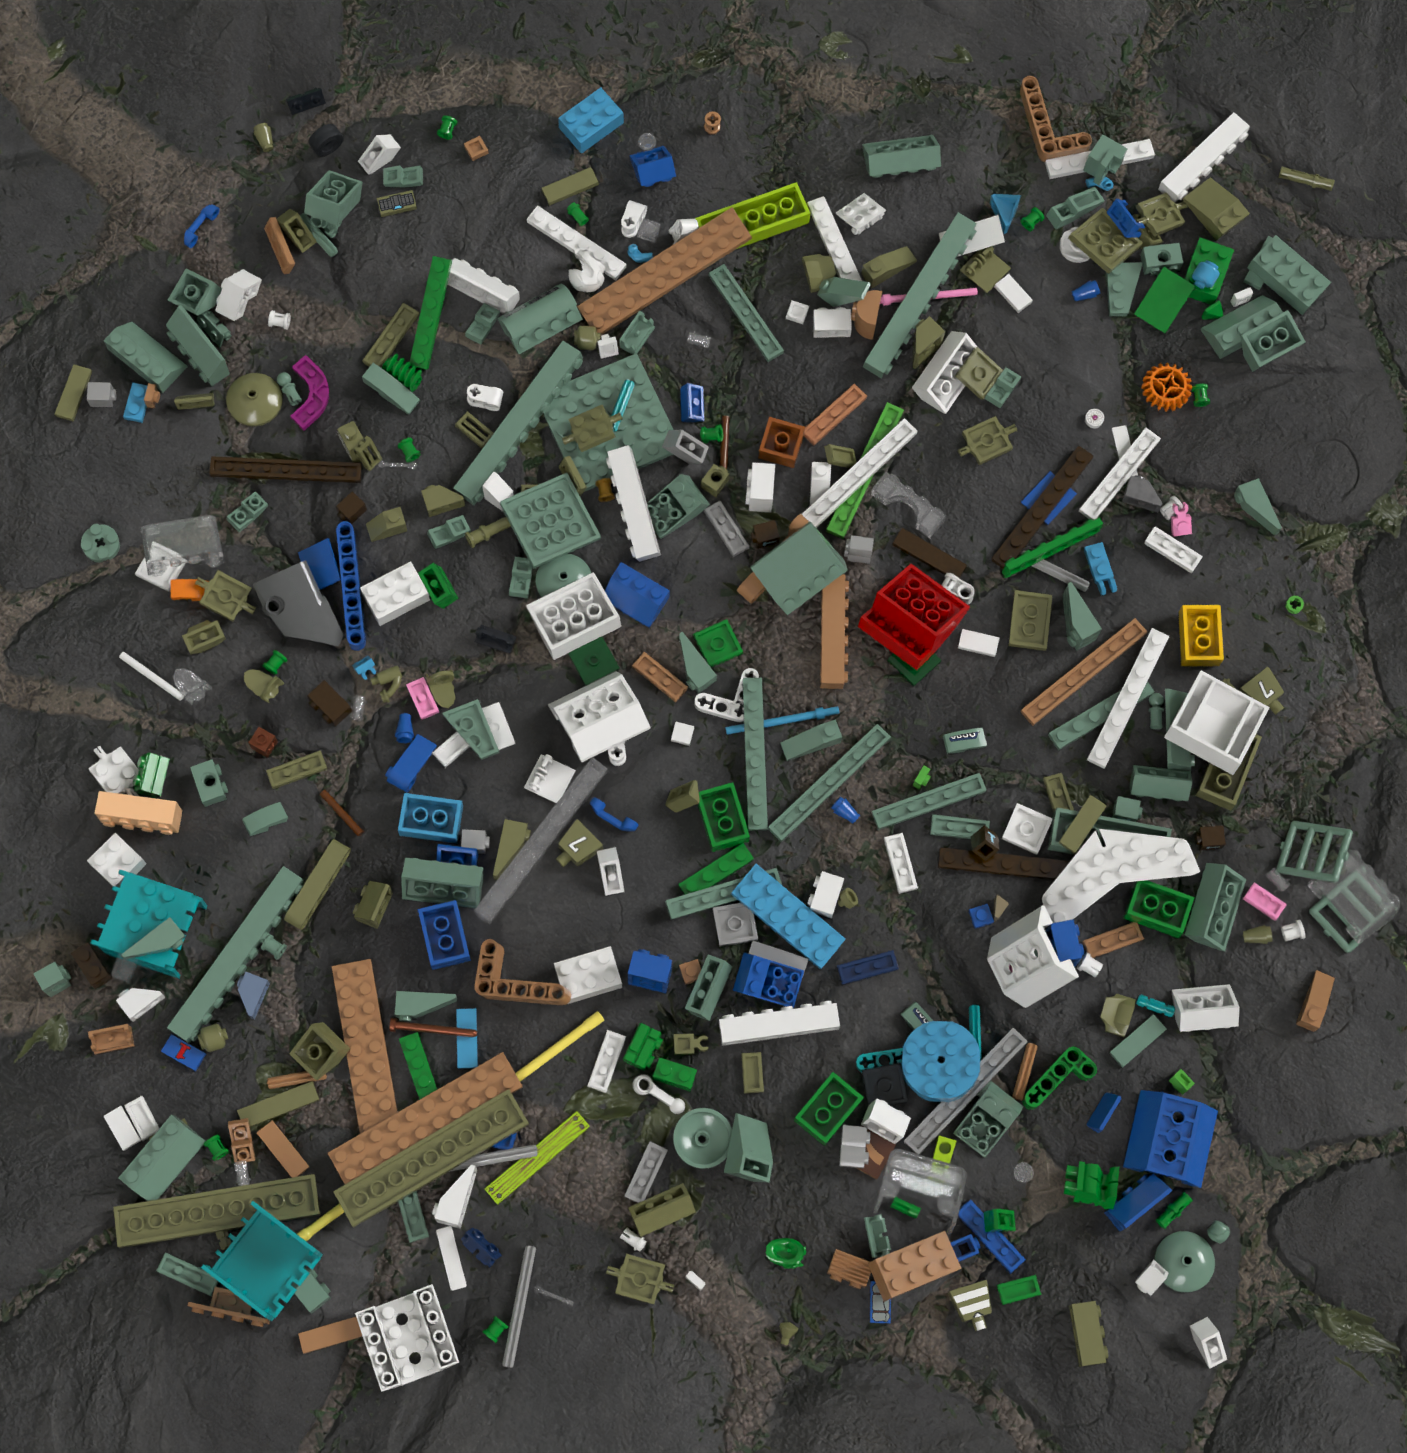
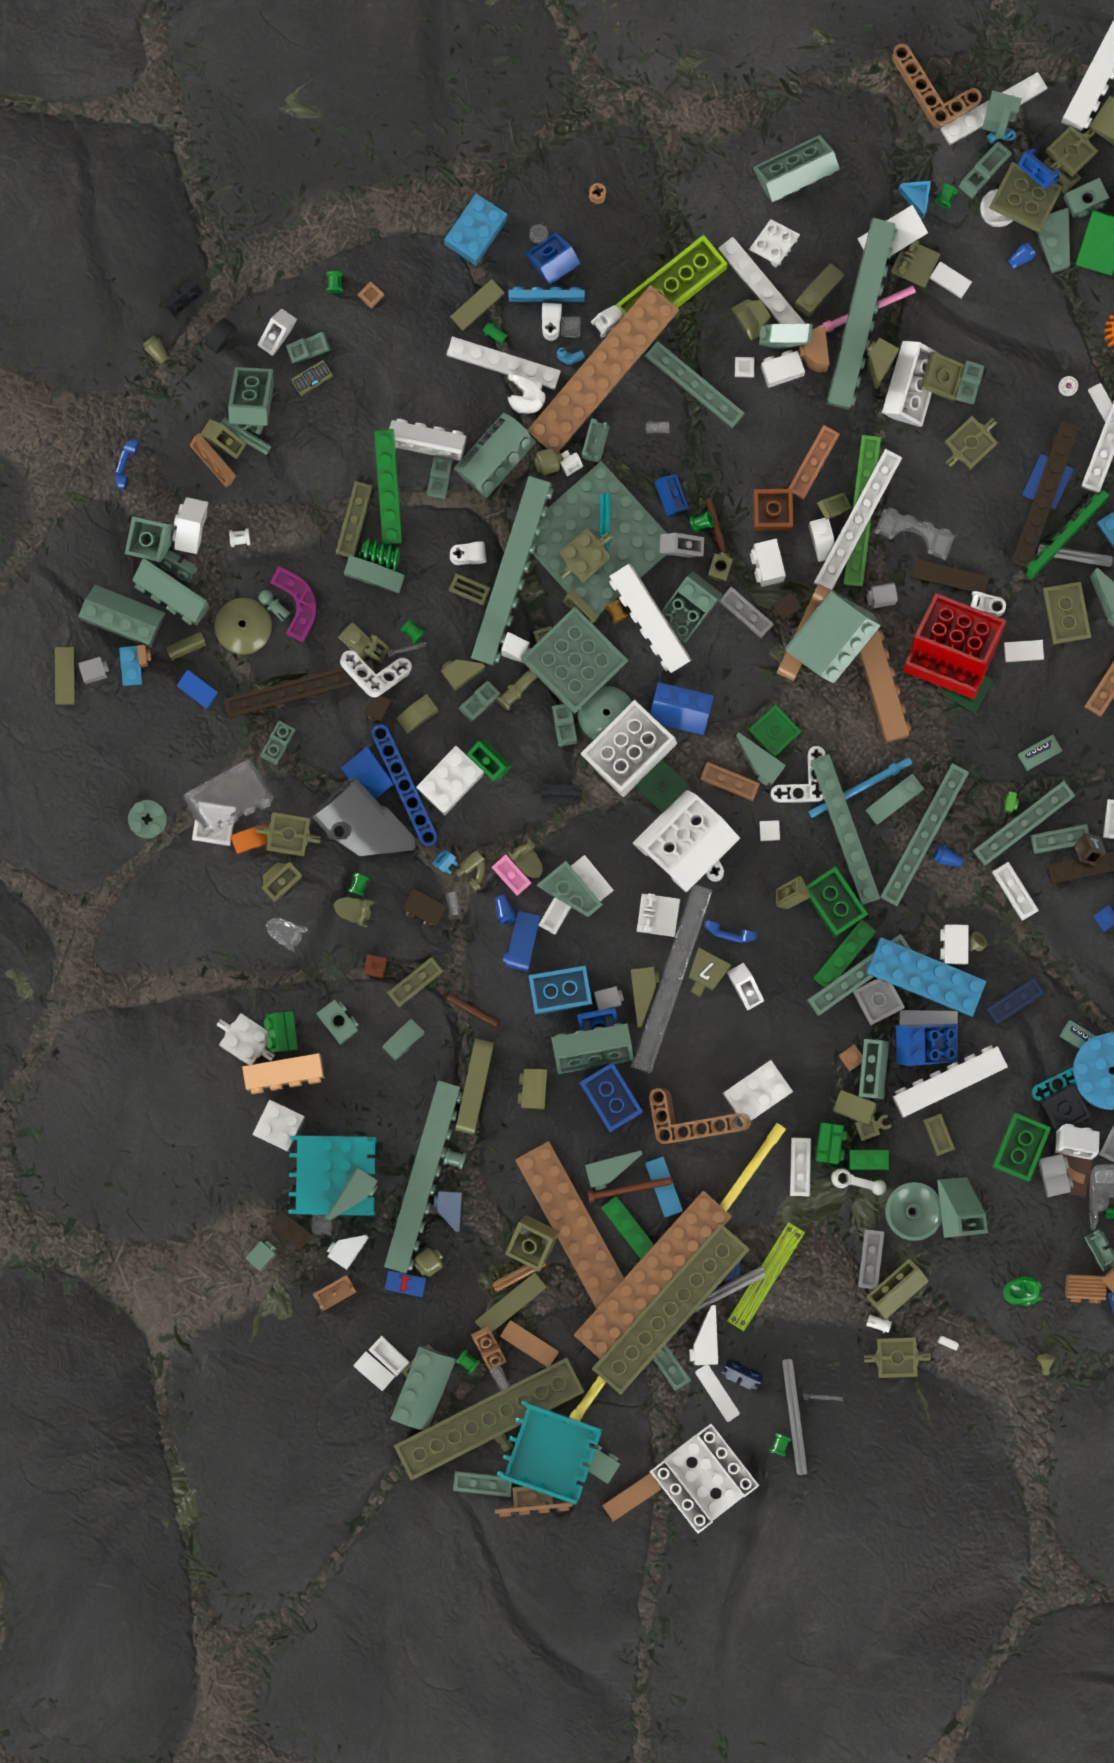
camera: 15 degrees left, 10 degrees up
white bar [119,652,184,701] -> none
blue brick [628,949,672,993] -> none
none -> blue slope [177,670,218,709]
none -> white beam [340,651,412,697]
none -> dark azure plate [509,287,585,302]
none -> olive slope [833,1090,876,1125]

